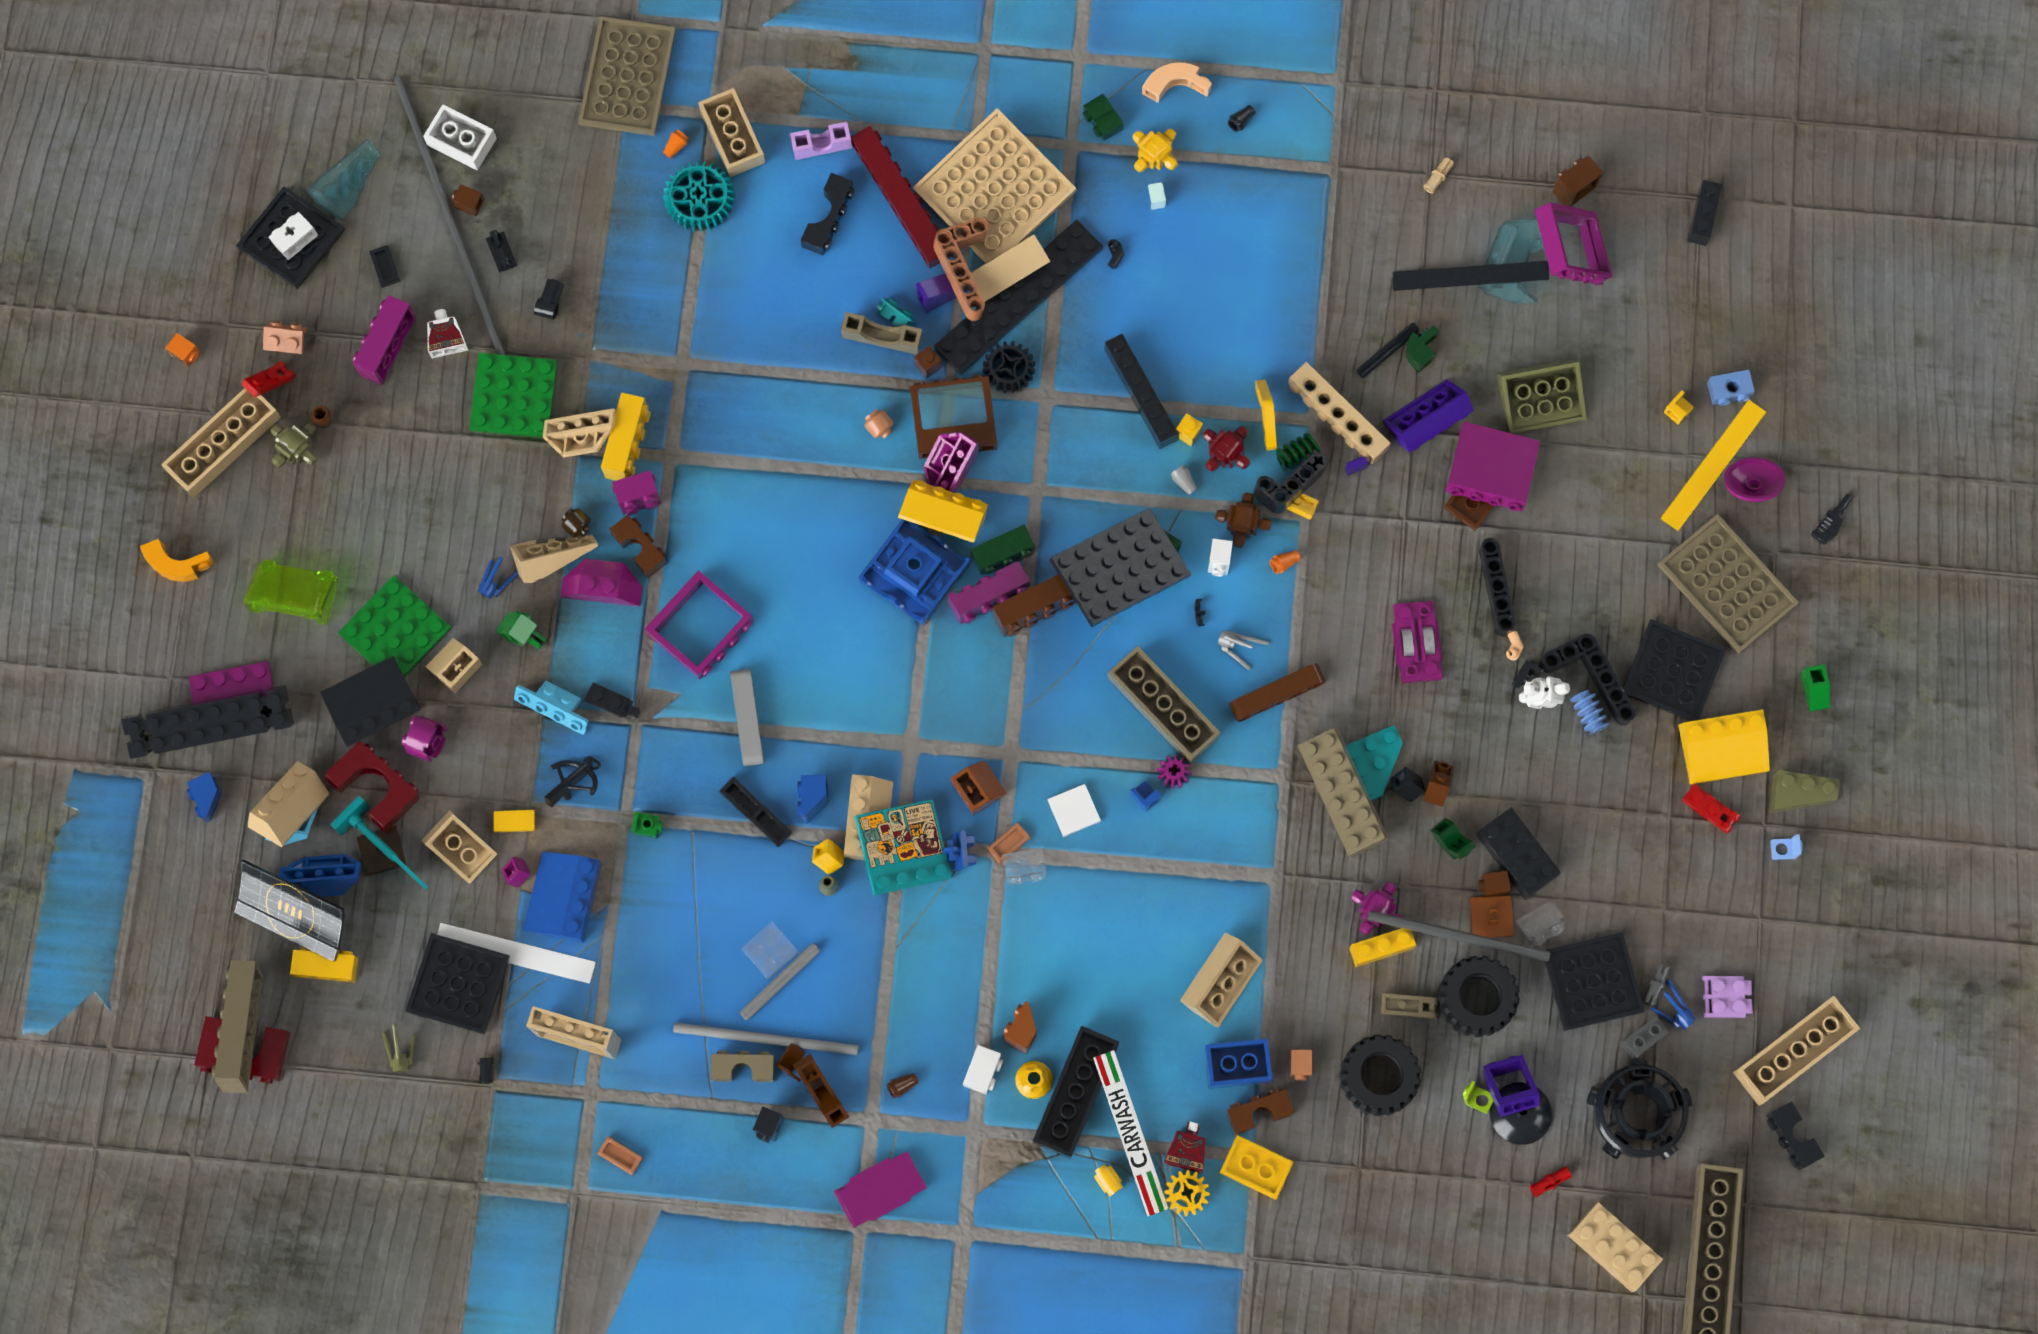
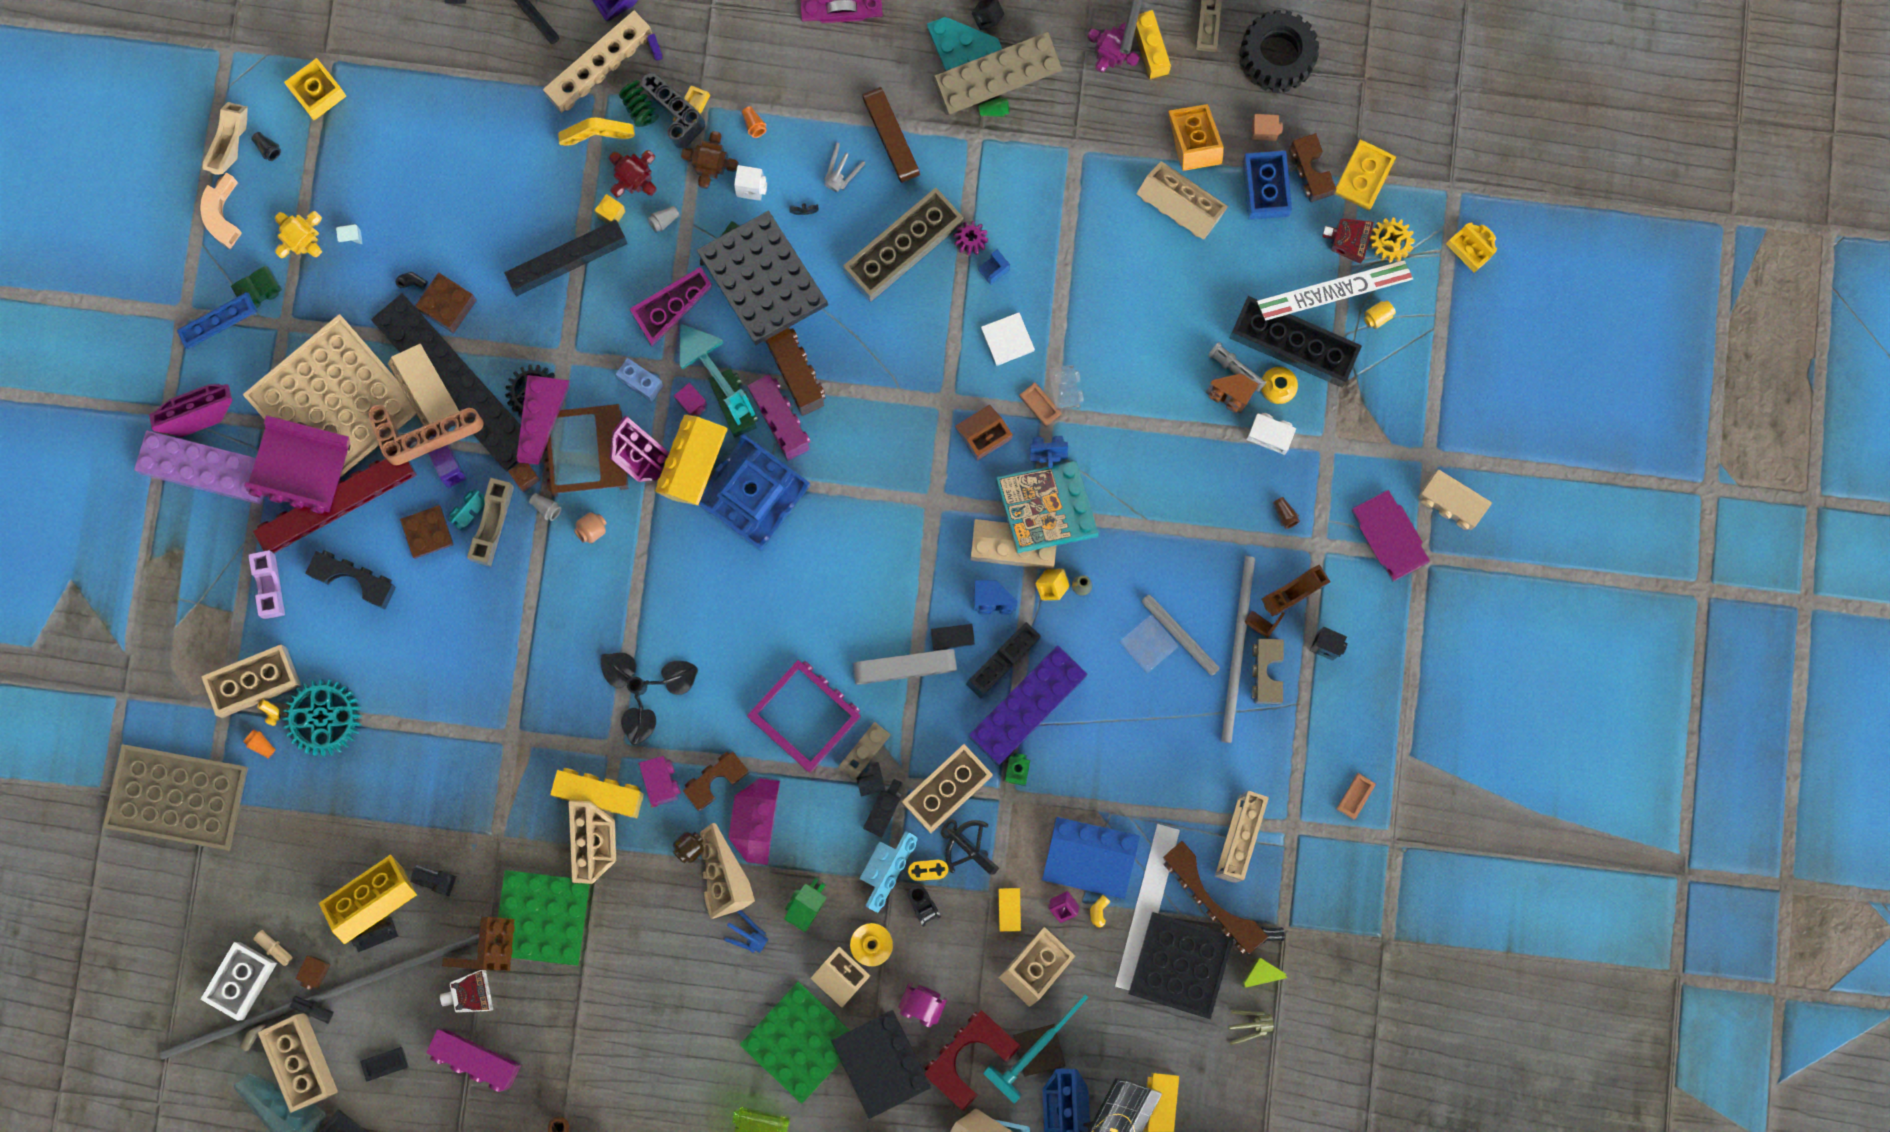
camera: 95 degrees left, 5 degrees up
none -> medium lavender brick [134,430,264,505]
none -> magenta wedge [149,384,233,437]
none -> blue tile [177,293,257,349]
none -> tan arch [203,102,248,174]
none -> dark tan arm [240,1024,266,1051]
none -> magenta panel [244,415,350,514]
none -> tan axle [253,930,293,966]
none -> yellow arm [257,699,280,726]
none -> tan slope [258,1013,338,1113]
none -> yellow brick [284,58,346,120]
none -> black axle [290,996,334,1024]
none -> yellow brick [319,855,417,944]
none -> reddish brown plate [400,505,454,559]
none -> reddish brown brick [415,272,477,334]
none -> reddish brown bracket [442,916,515,971]
none -> magenta wedge [517,375,570,465]
none -> light grey cone [529,493,561,521]
none -> black plant [601,652,698,745]
none -> medium blue brick [615,358,664,402]
none -> magenta wedge [630,267,712,347]
none -> magenta brick [674,382,707,417]
none -> teal piece [680,324,755,425]
none -> dark tan plate [838,722,891,781]
none -> yellow dish [850,923,893,966]
none -> black panel [857,762,886,797]
none -> tan brick [902,744,993,834]
none -> yellow beam [908,860,948,881]
none -> black piece [908,885,941,927]
none -> black tile [931,624,975,650]
none -> dark purple brick [969,645,1088,766]
none -> green cone [979,96,1009,117]
none -> yellow arm [1090,895,1110,928]
none -> reddish brown arch [1163,841,1268,955]
none -> light orange slope [1168,104,1224,171]
none -> light grey pin [1208,342,1266,392]
none -> lime slope [1242,958,1287,988]
none -> tan slope [1418,469,1492,530]
none -> yellow slope [1446,223,1497,273]

